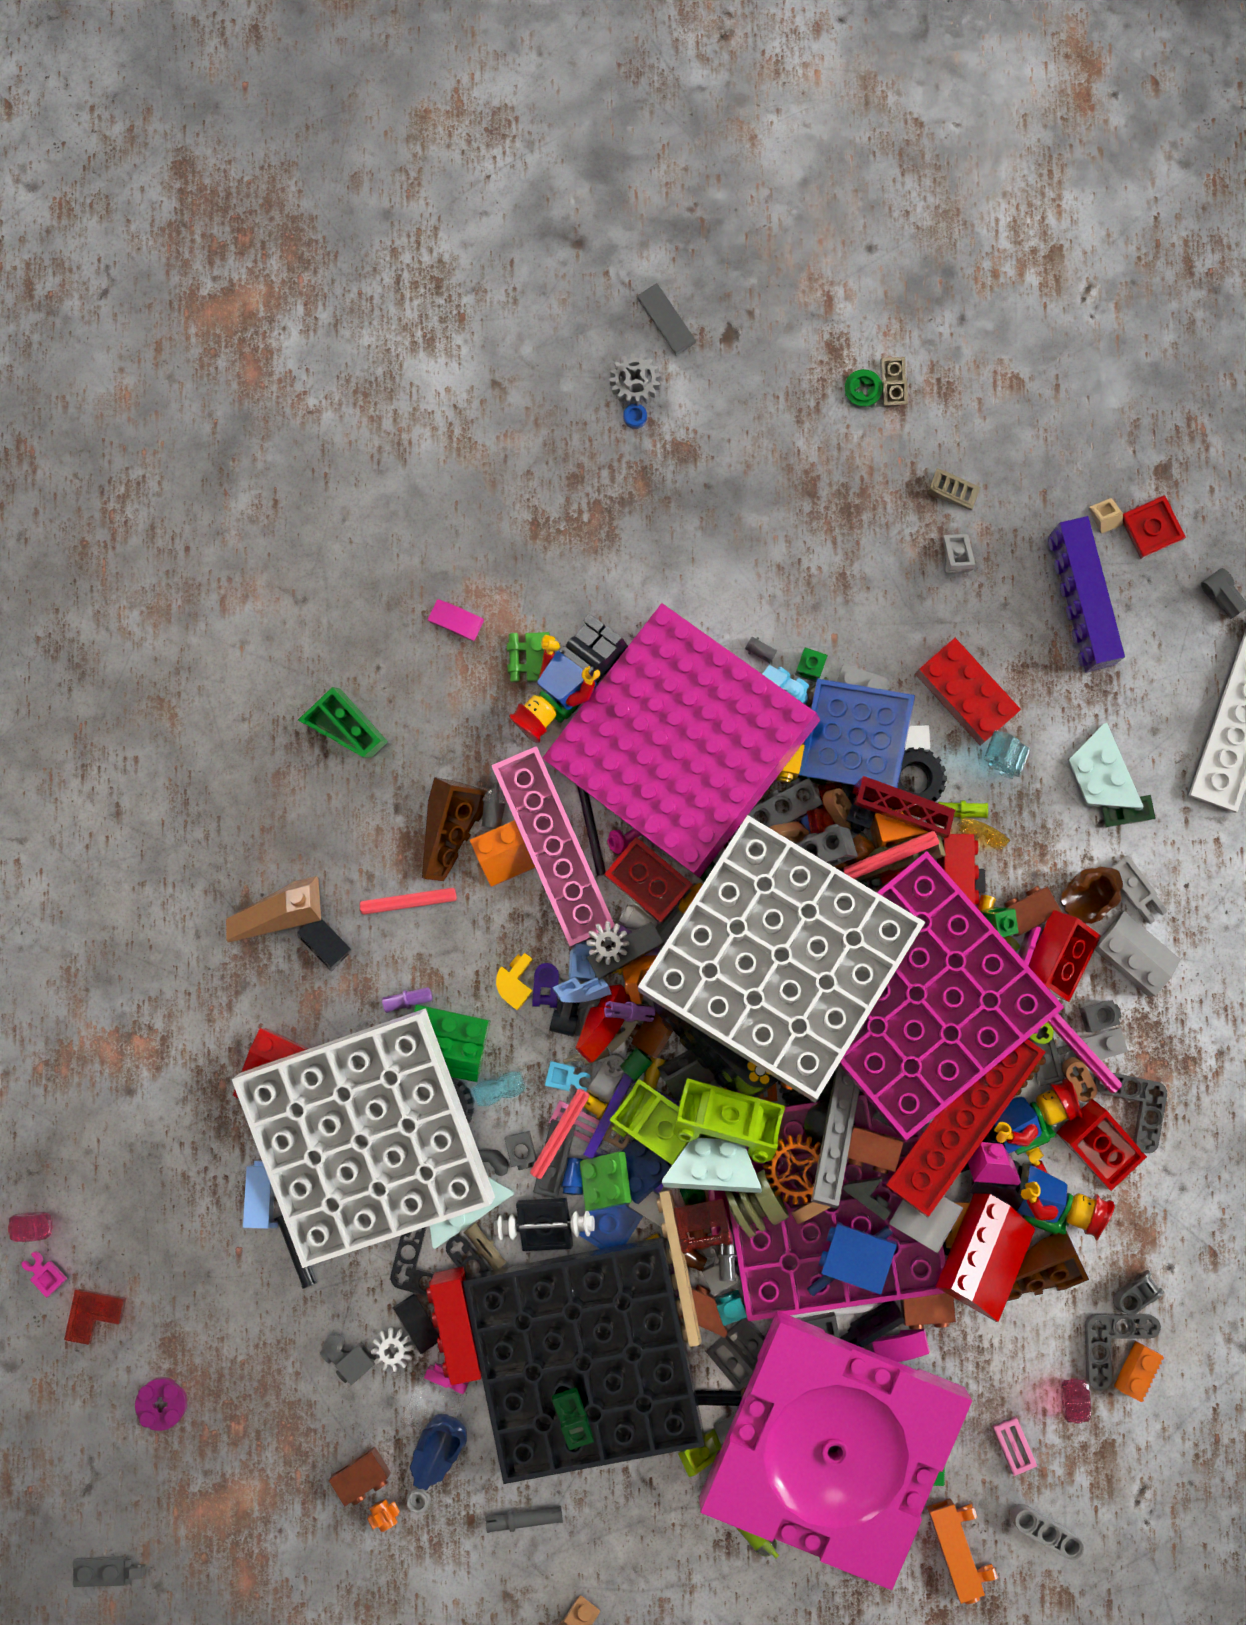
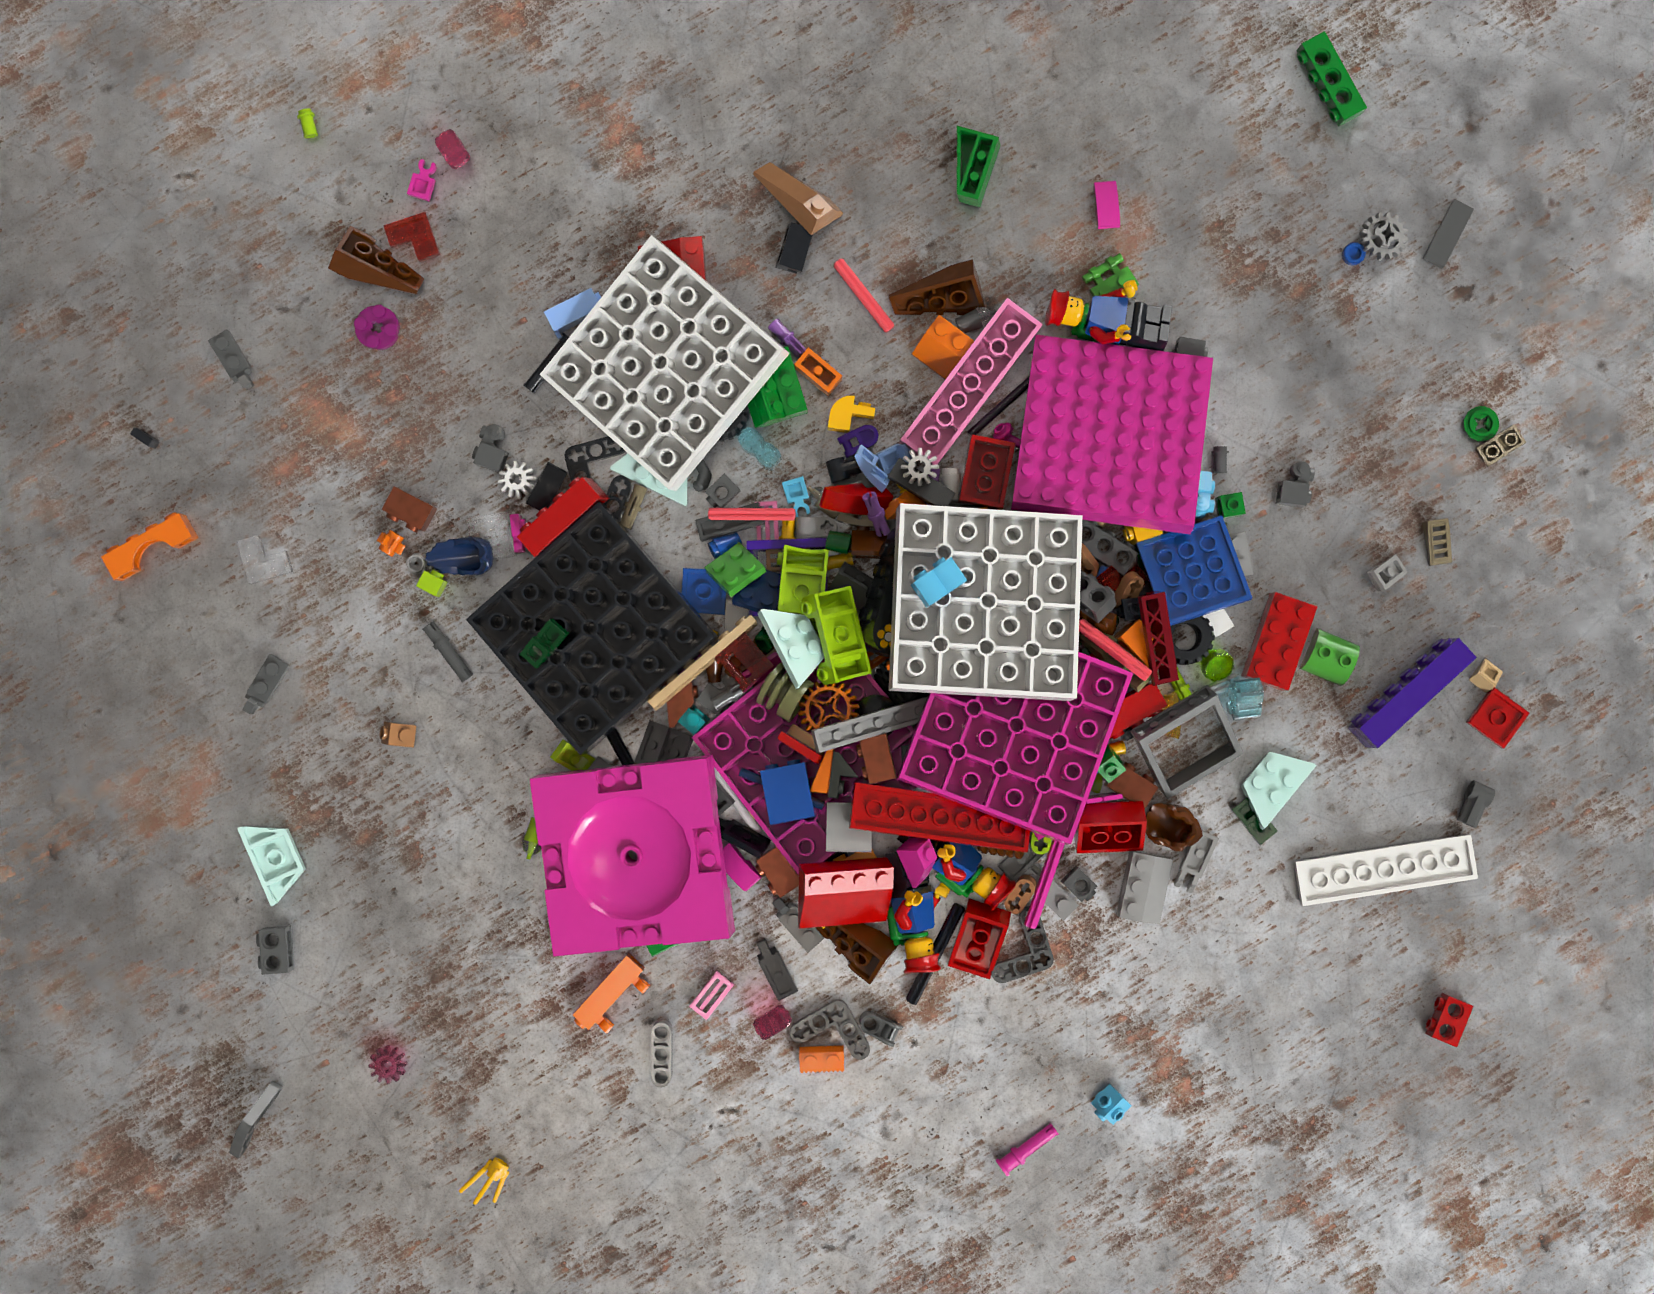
camera: 55 degrees right, 5 degrees up
black plate [494,1198,595,1251] -> none
none -> reddish brown wedge [328,225,424,294]
none -> lime plate [416,569,448,597]
none -> black hinge [757,938,798,1001]
none -> dark grey hinge [772,897,824,953]
none -> red tile [777,731,823,764]
none -> orange brick [794,347,842,396]
none -> orange slope [810,749,835,794]
none -> black axle [906,903,965,1005]
none -> medium azure brick [911,557,967,608]
none -> dark grey window [1130,685,1244,799]
none -> dark grey brick [1174,337,1208,357]
none -> light grey axle [1197,674,1241,699]
none -> clear neon green hair [1200,649,1234,682]
none -> dark grey brick [1275,461,1315,508]
none -> green brick [1296,31,1367,127]
none -> bright green brick [1299,628,1360,686]

